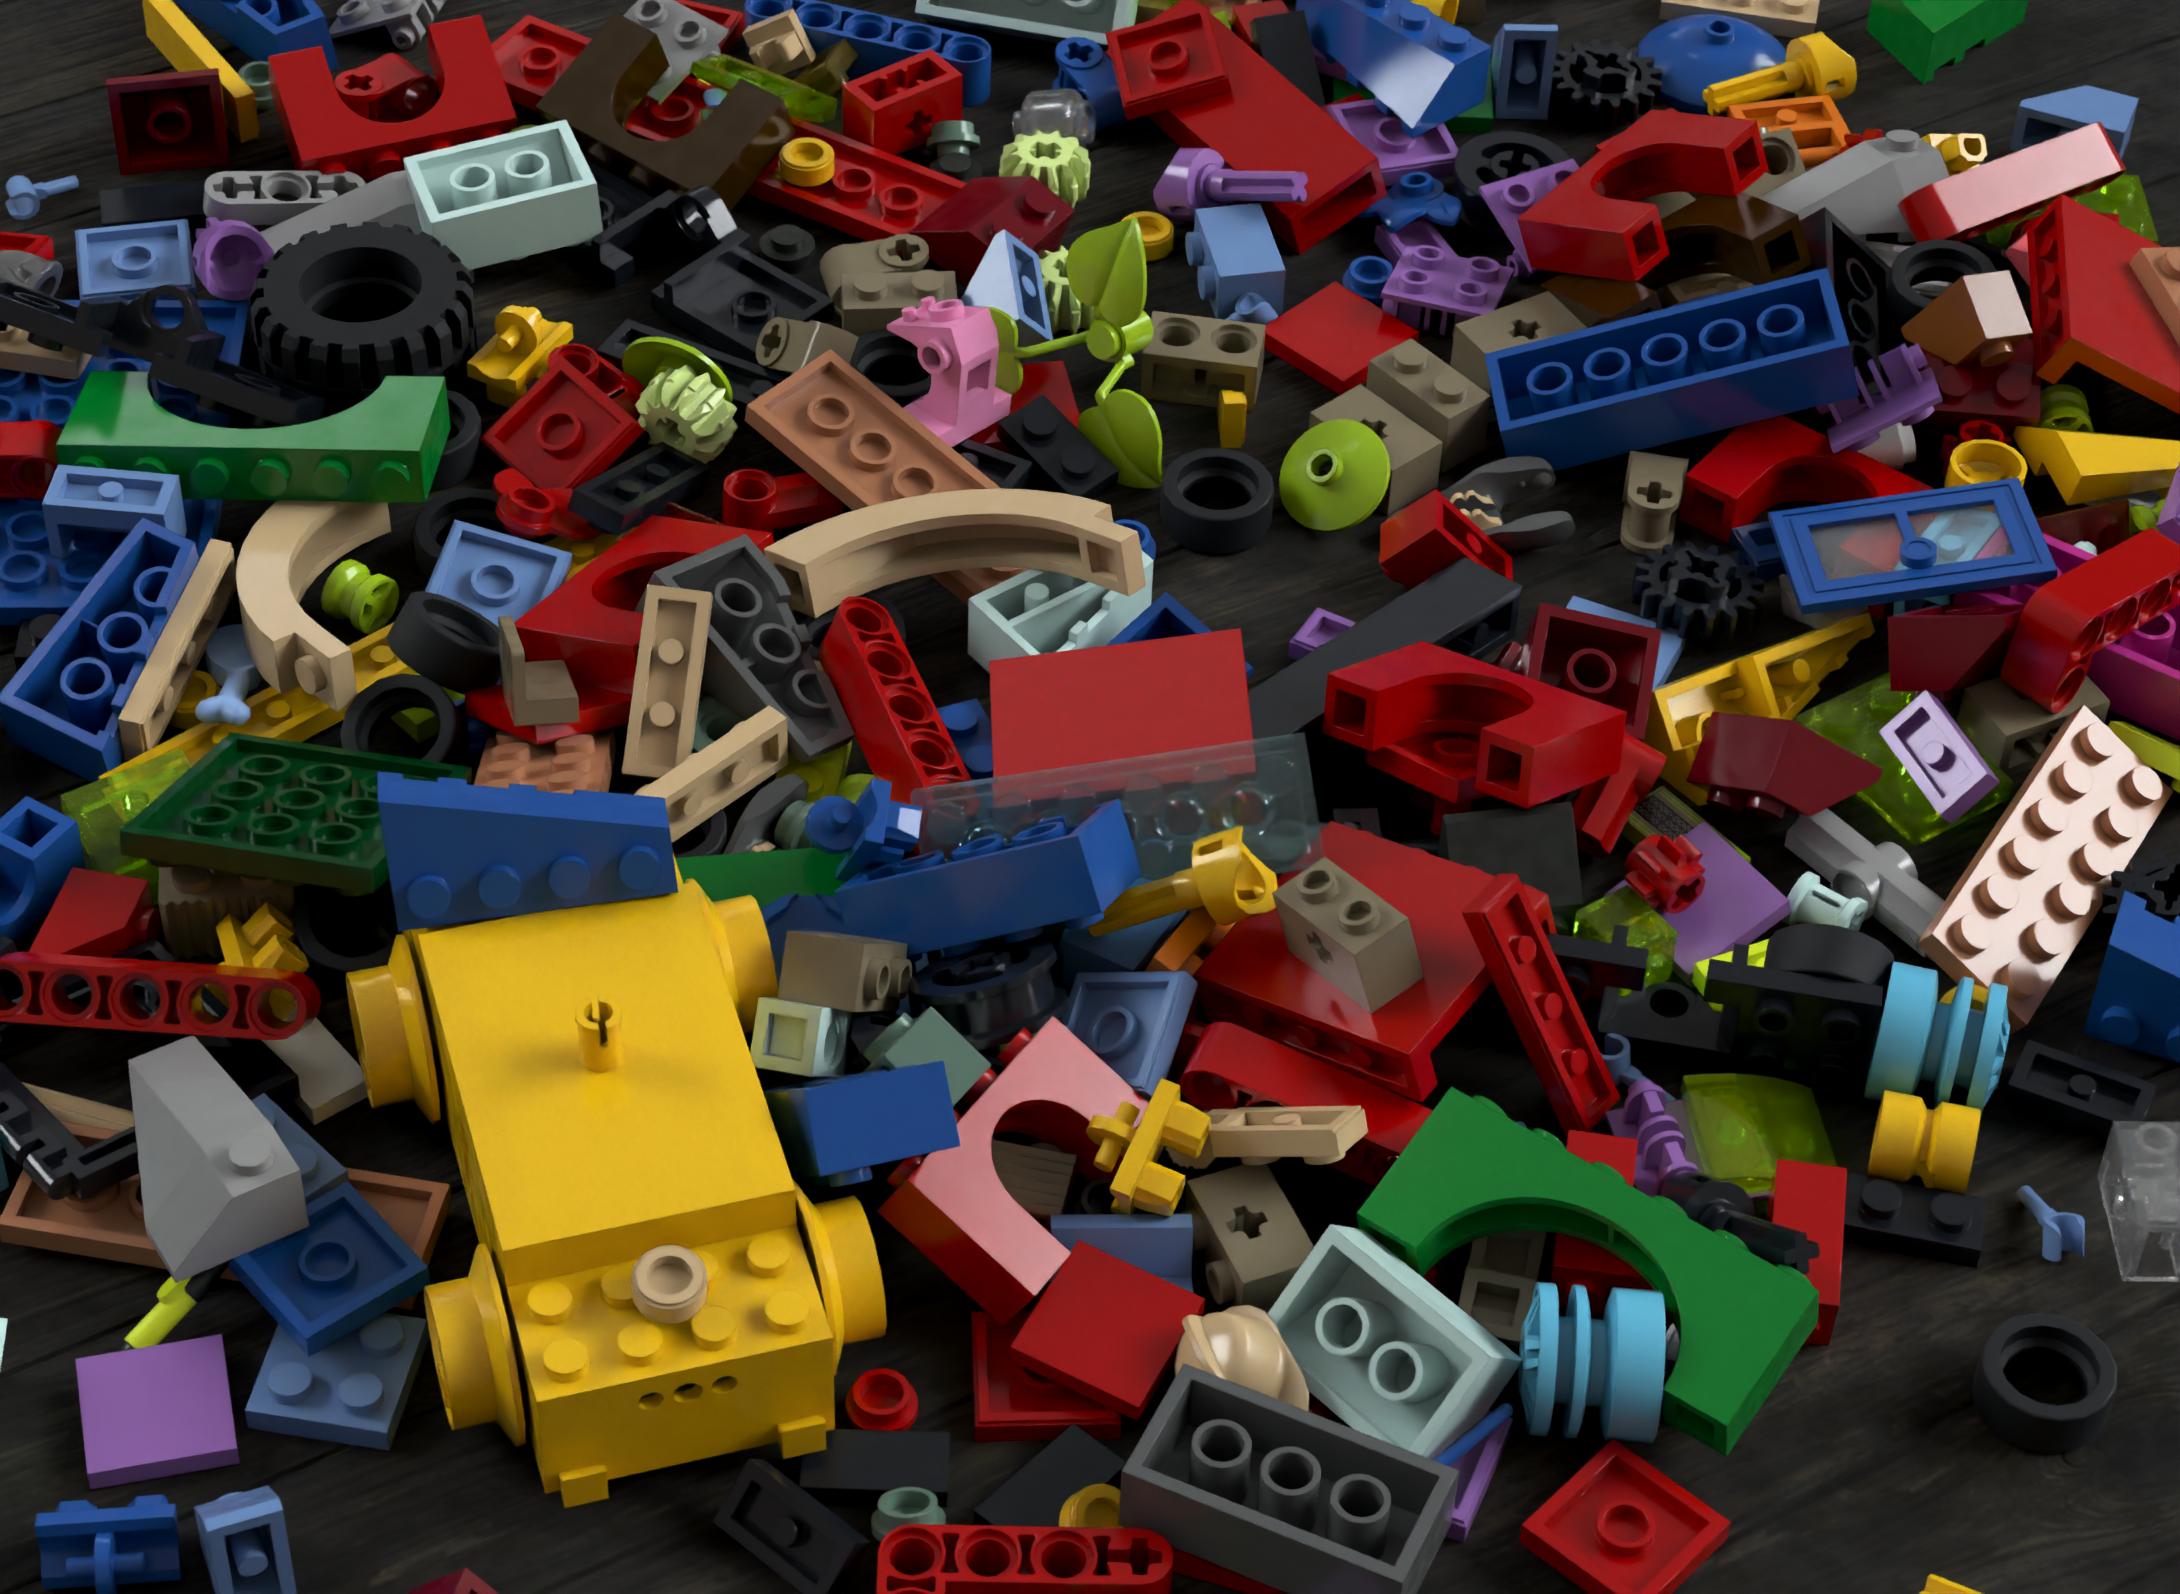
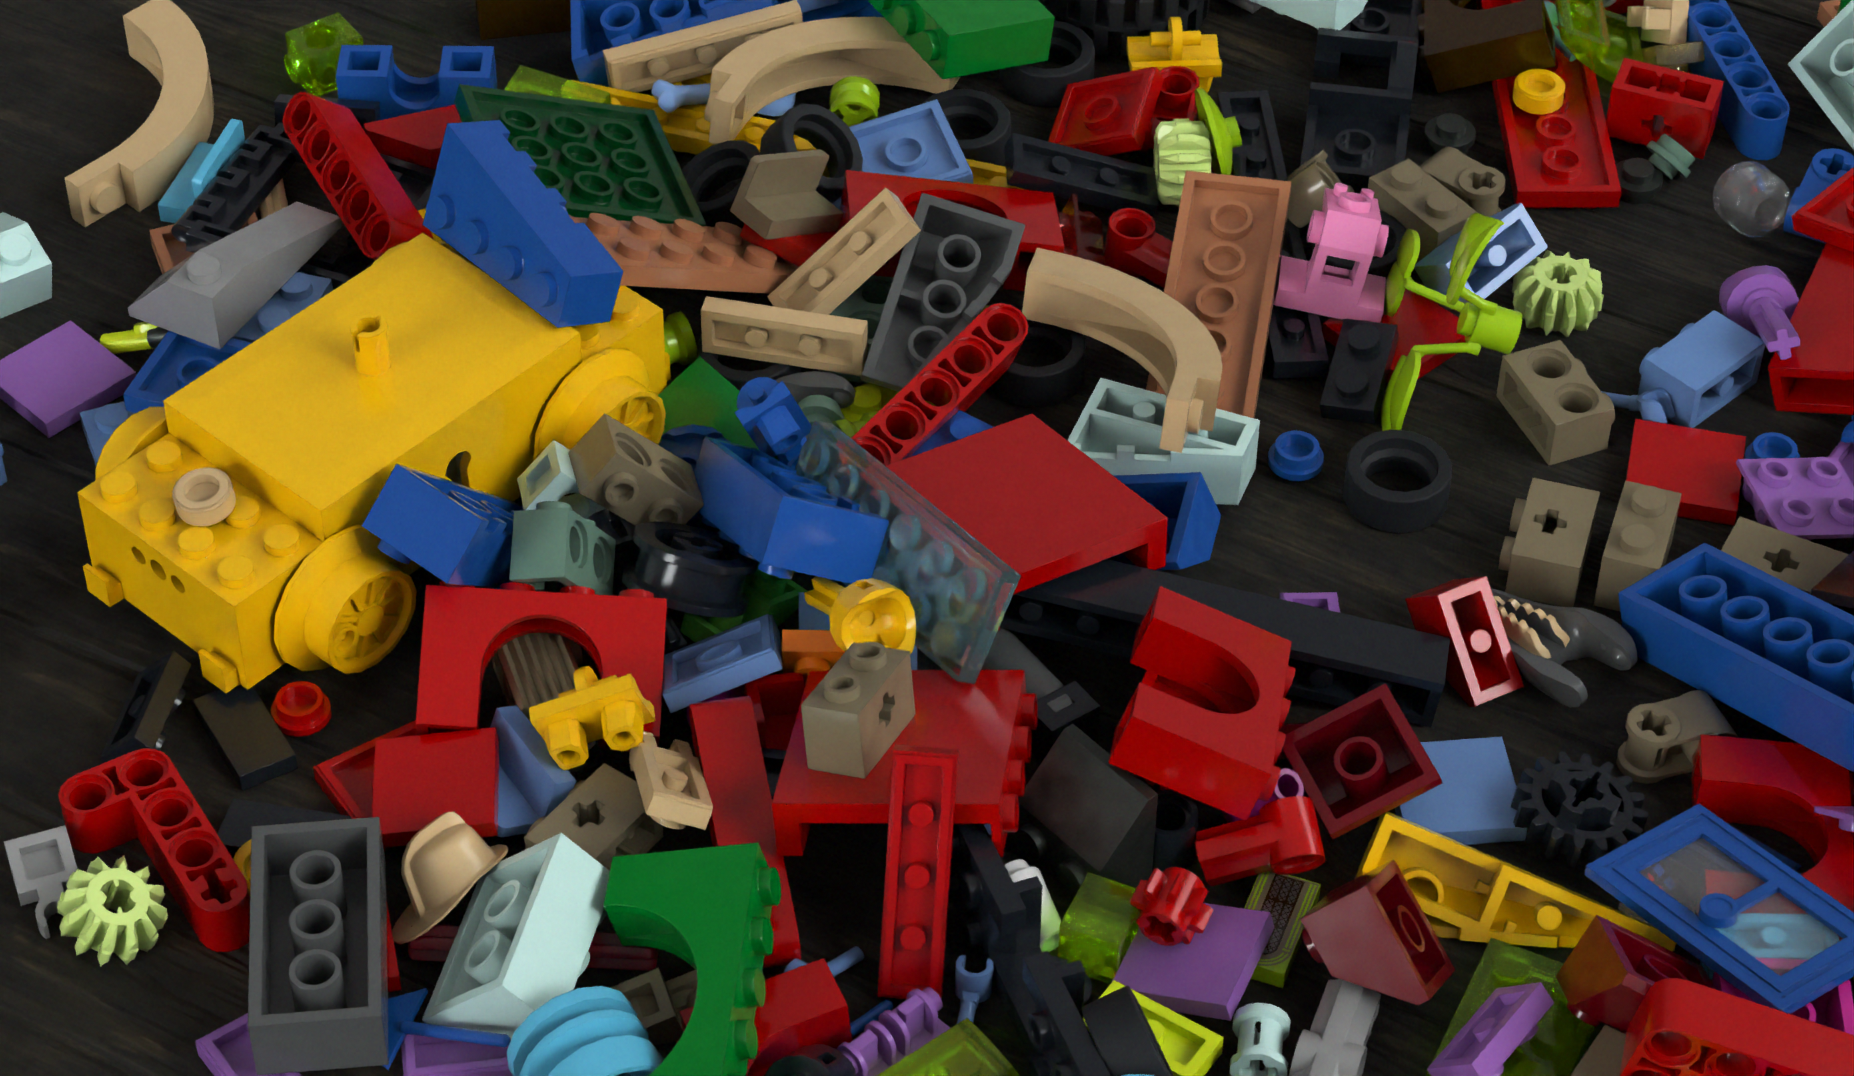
camera: 60 degrees right, 0 degrees up
red plate [492,468,602,540] -> none
sand green plate [871,1487,946,1542] -> none
dark red slope [909,176,1075,287] -> none
yellowish green gear [999,129,1091,209] -> none
yellow tile [1122,211,1174,261] -> none
yellow tile [1217,390,1247,449] -> none
lime dish [1279,419,1391,533] -> none

